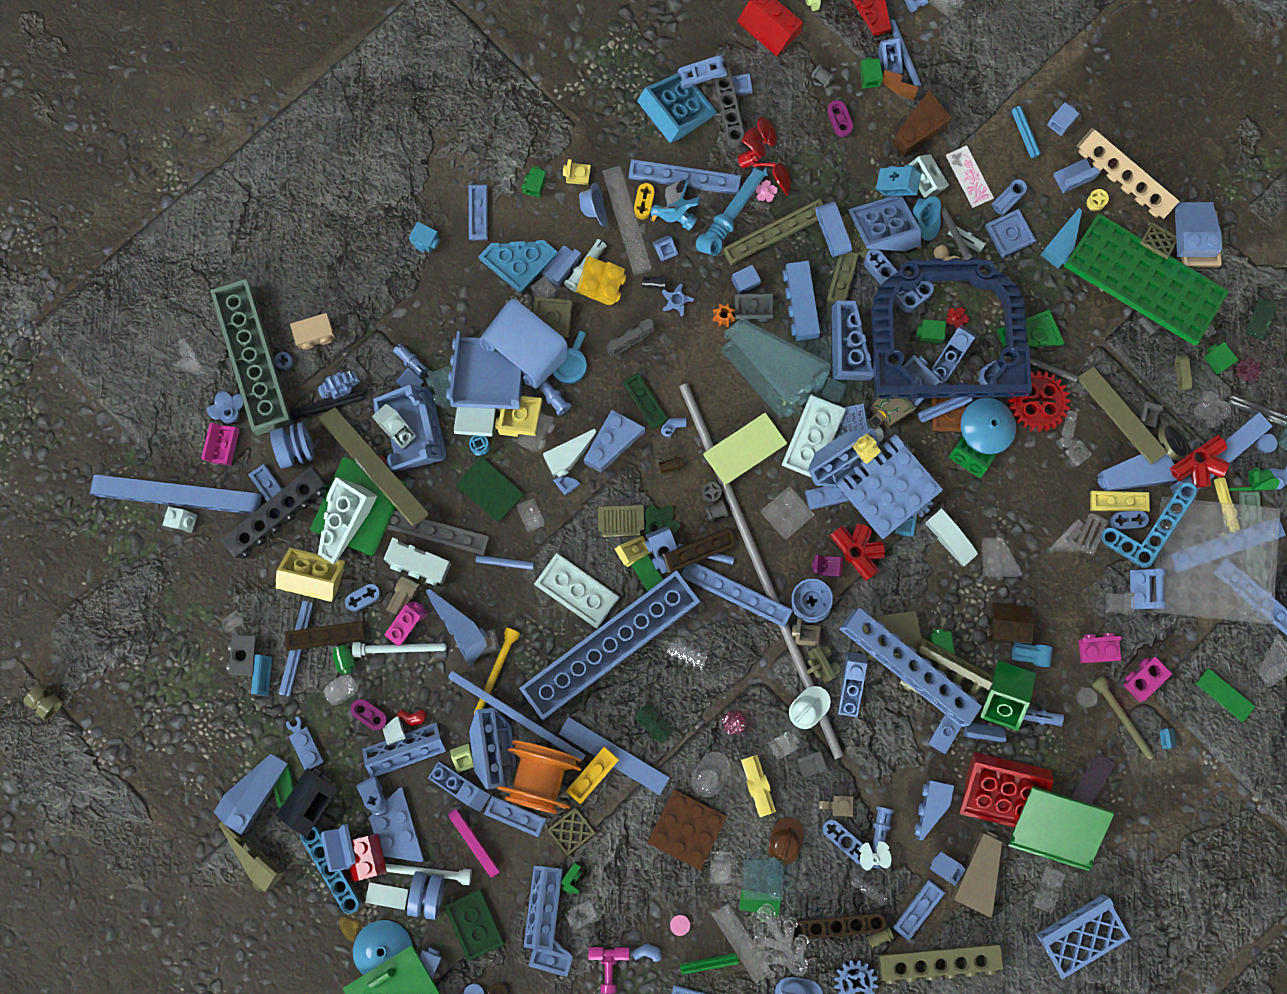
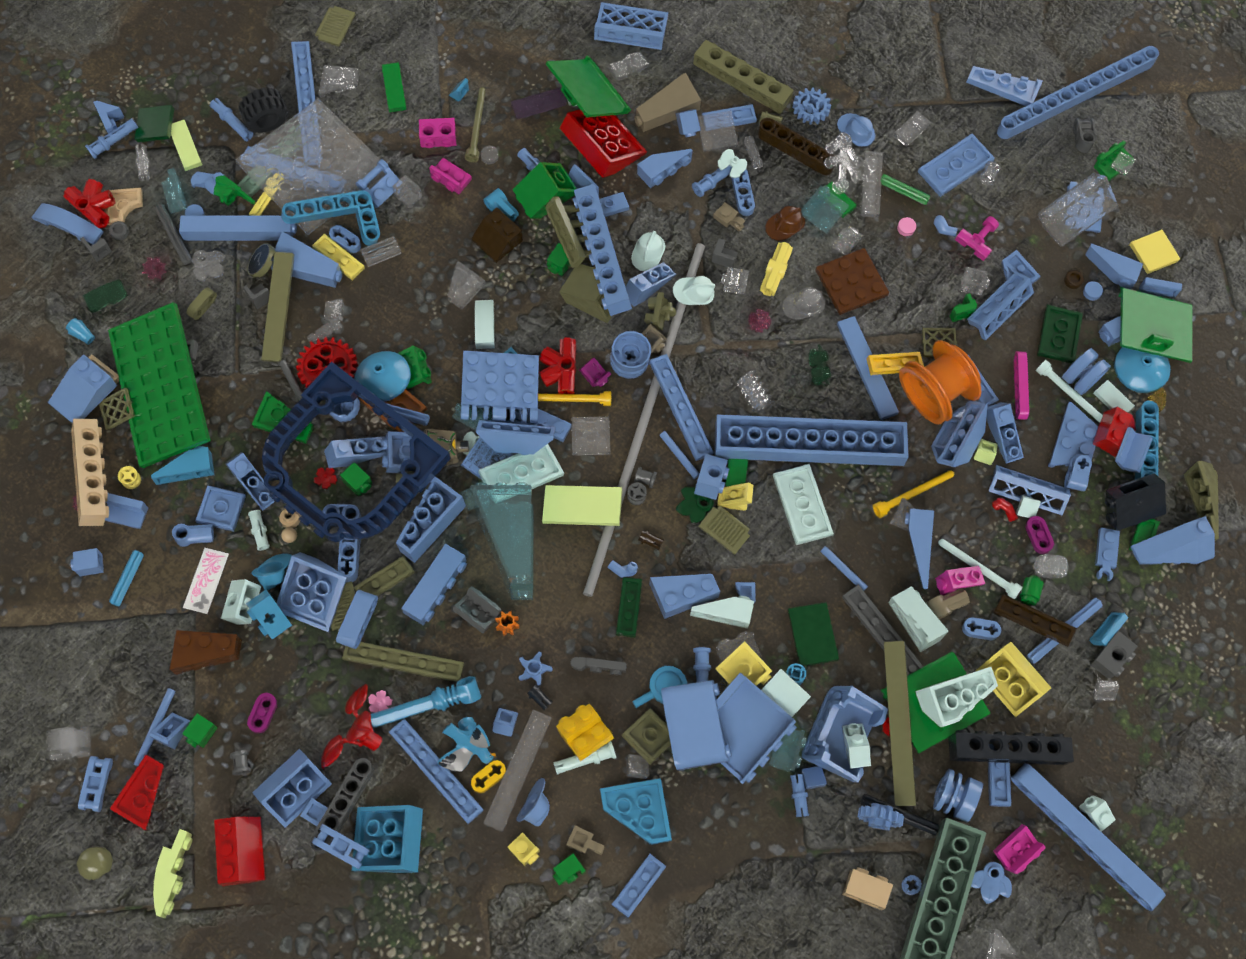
camera: 145 degrees left, 10 degrees down
dark azure brick [409,222,440,253] -> none
medium blue tile [448,671,585,761] -> none
clear slope [516,498,545,532] -> none
medium blue panel [542,246,582,287] -> none
dark brown tile [662,527,736,573] -> none
medium blue panel [731,265,761,293] -> none
light yellow bracket [852,433,881,464] -> none
dark orange slope [882,70,918,101] -> none
dark grey bar [940,207,972,260] -> none
clear slope [1048,519,1084,552] -> none
red piece [1169,435,1229,488] -> none
green brick [1204,342,1238,375] -> none
none -> dark azure cone [66,318,95,345]
none -> medium blue slope [225,452,275,511]
none -> medium blue slope [252,749,332,828]
none -> yellow piece [538,391,611,406]
none -> dark tan plate [566,826,605,855]
none -> light aqua piece [631,231,665,272]
none -> clear tile [698,111,738,152]

